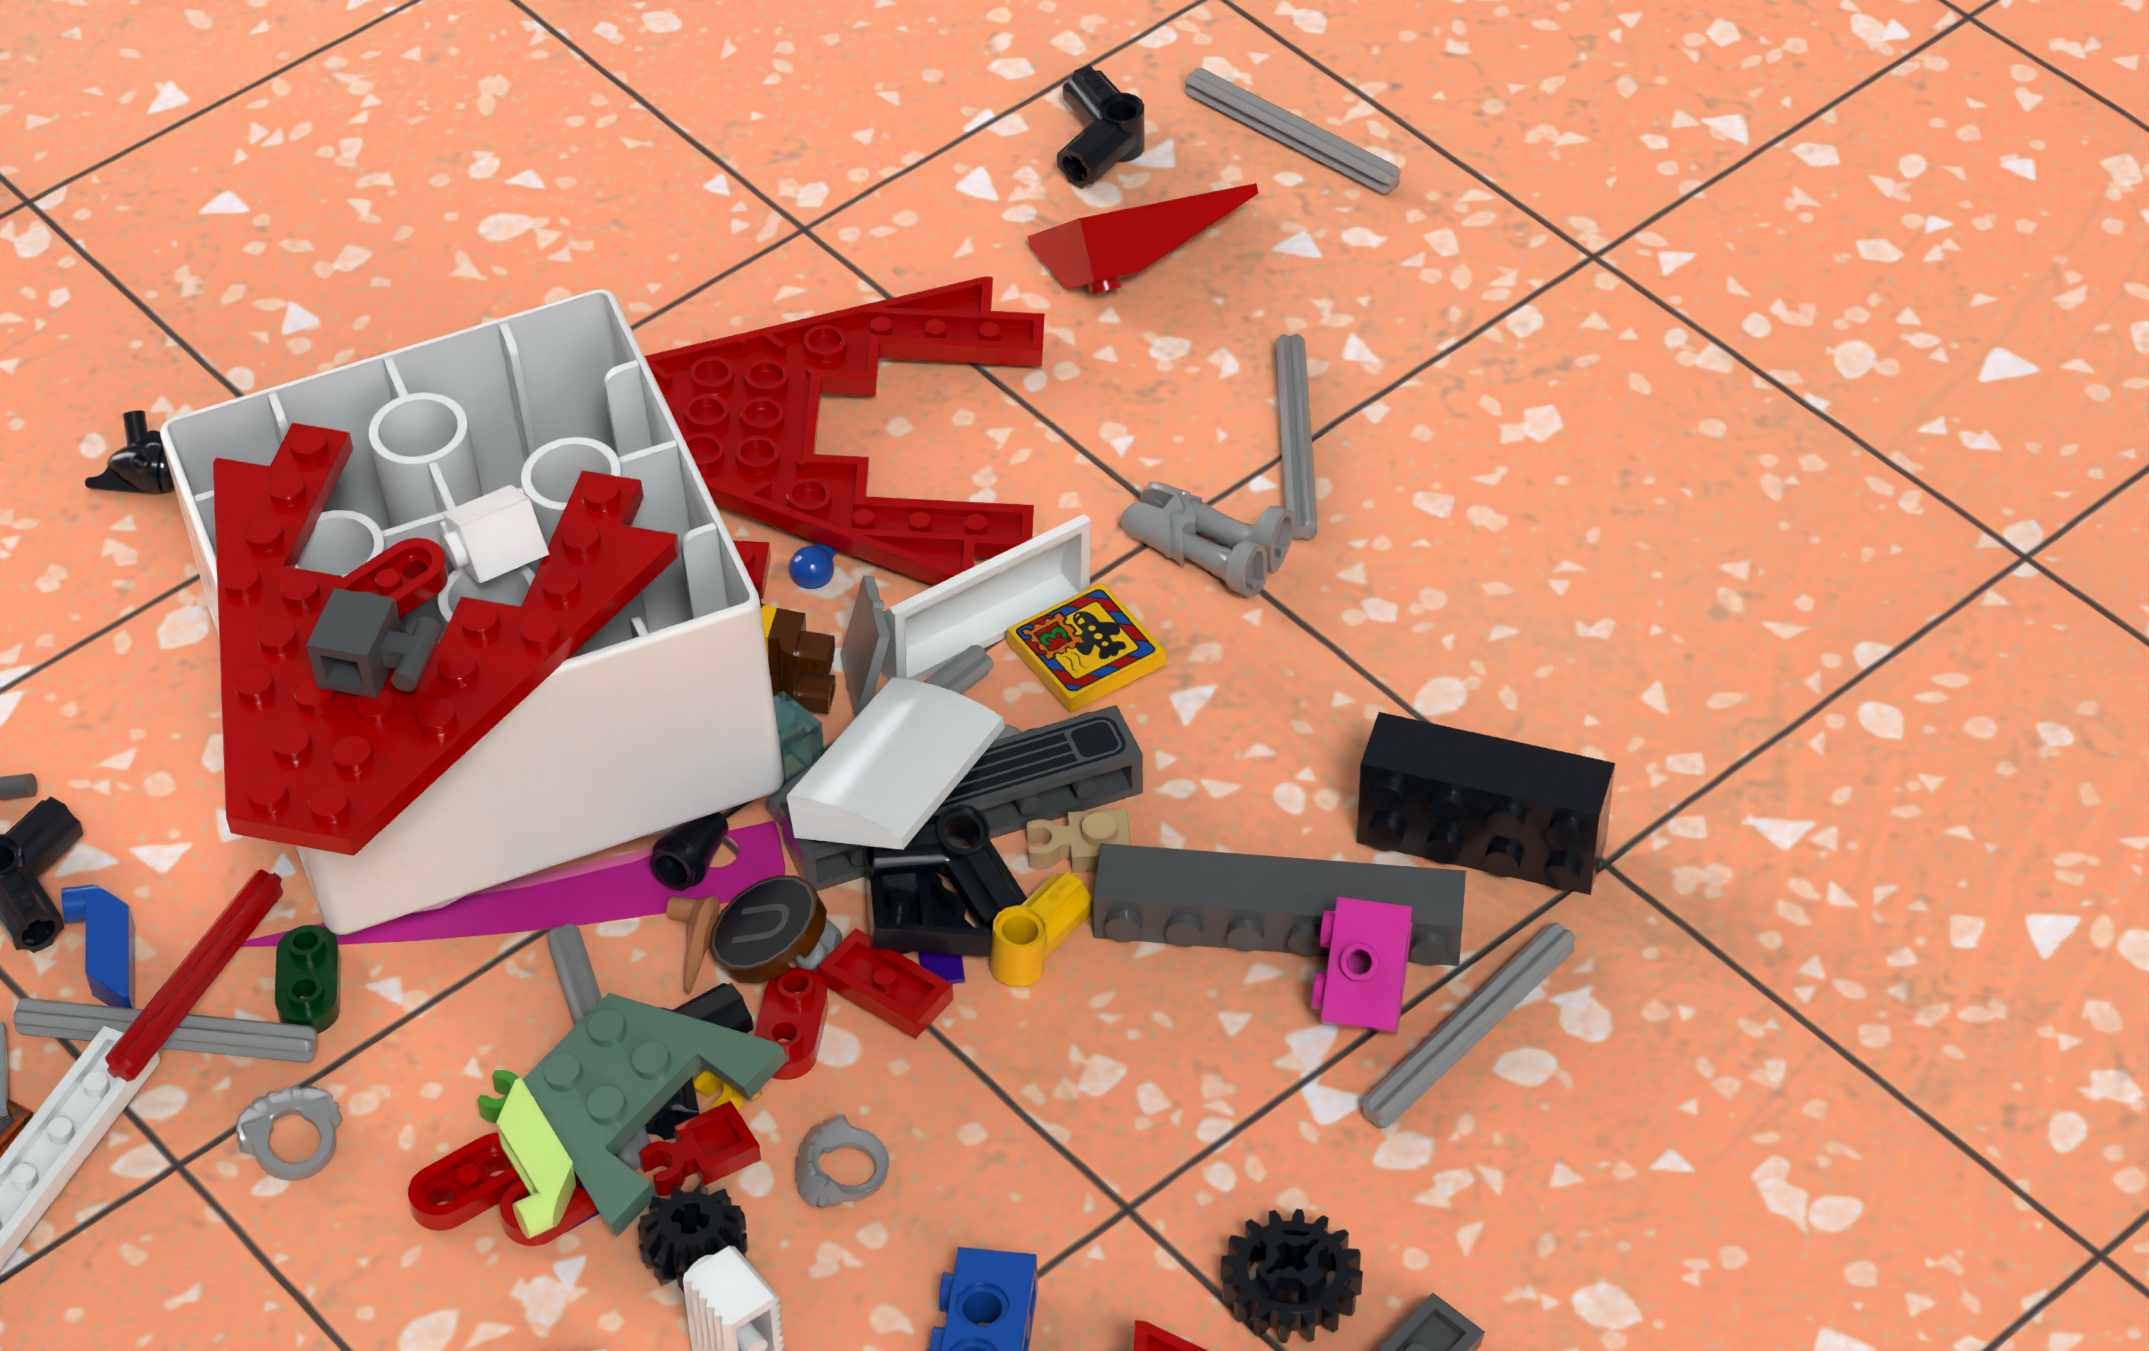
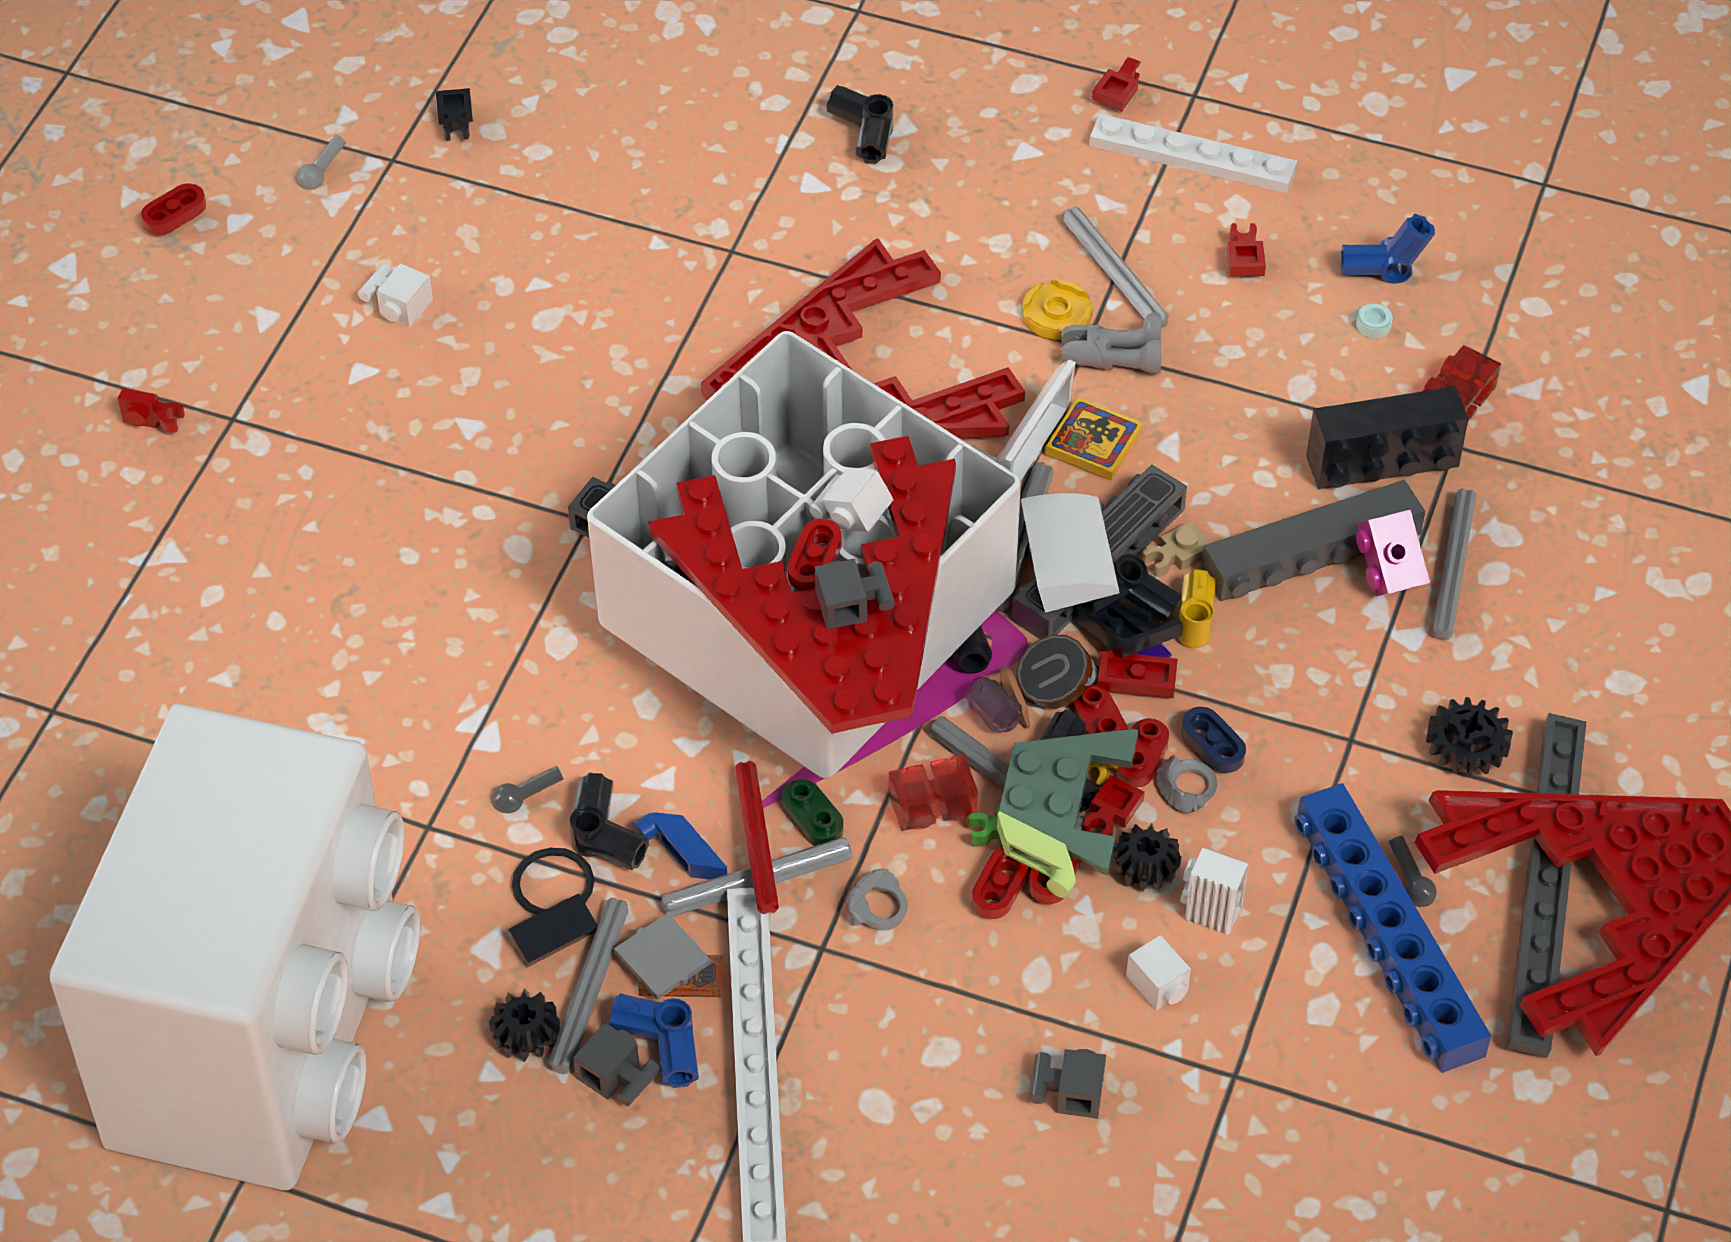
camera: 30 degrees left, 5 degrees up
black piece [85,410,175,494] -> none
red wedge [1027,183,1259,295] -> none
light grey axle [1185,68,1401,194] -> none
none -> white brick [357,263,433,328]
none -> clear red piece [888,754,978,831]
none -> brick [966,677,1022,733]
none -> yellow tile [1022,280,1093,340]
none -> white plate [1089,114,1297,194]
none -> red plate [1092,57,1141,112]
none -> red plate [1115,718,1169,788]
none -> dark blue plate [1181,707,1246,773]
none -> red plate [1227,223,1266,277]
none -> blue piece [1341,214,1435,284]
none -> light aqua tile [1356,304,1393,338]
none -> clear red piece [1423,344,1501,422]

